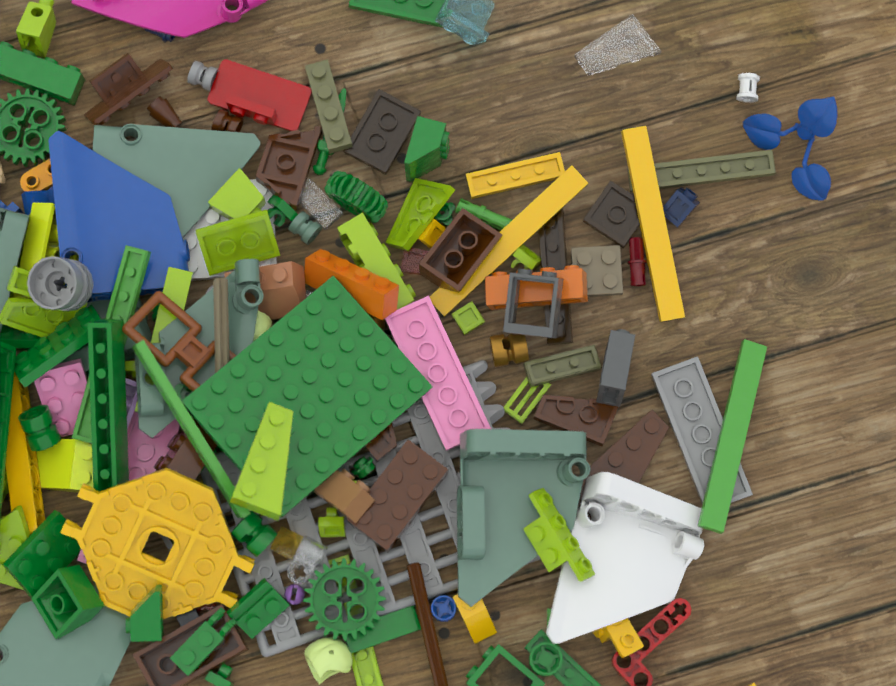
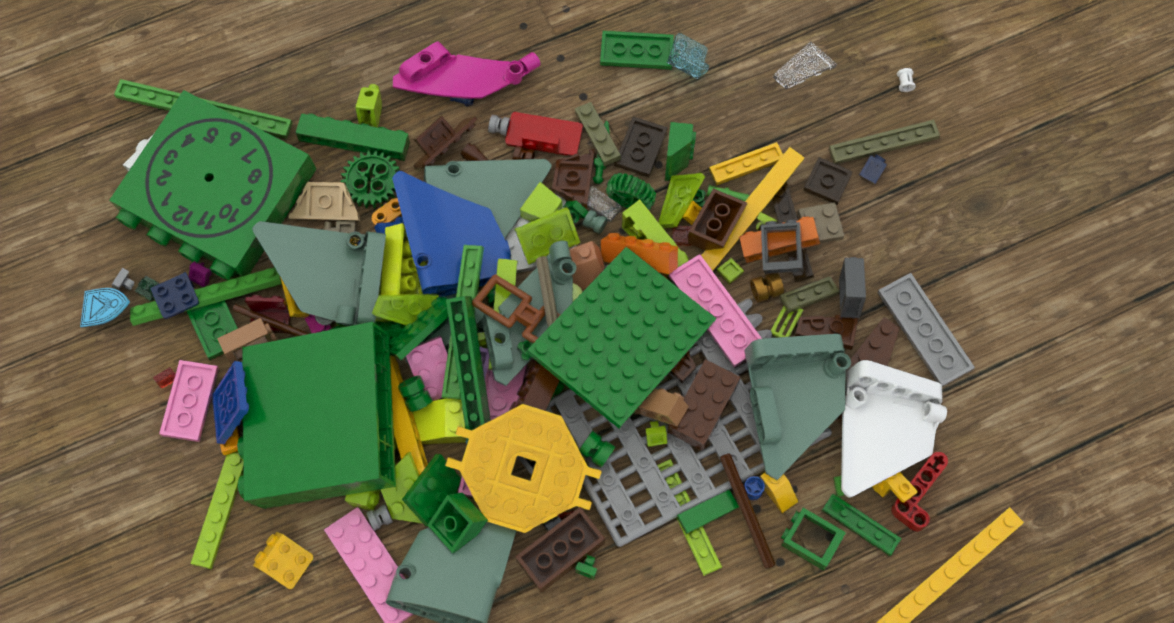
camera: 10 degrees left, 10 degrees down
lime tile [6,266,31,298] -> none
light grey wheel [27,256,93,311] -> none
green slope [126,585,164,642] -> none
bright green tile [132,340,251,518] -> none
green hinge [170,607,237,676] -> none
green plate [226,578,290,639] -> none
lime wedge [230,402,293,521] -> none
clear yellow tile [270,526,305,561] -> none
medium lavender hinge [284,584,305,605] -> none
clear piece [287,535,328,586] -> none
green gear [303,558,386,641] -> none
yellowish green piece [304,637,352,685] -> none
green plate [351,456,376,479] -> none
lime bracket [523,488,595,582] -> none
green wheel [529,642,563,677] -> none
yellow tile [621,126,685,322] -> none
dark red axle [627,237,647,286] -> none
bright green tile [698,339,767,534] -> none
blue plant [743,96,837,201] -> none

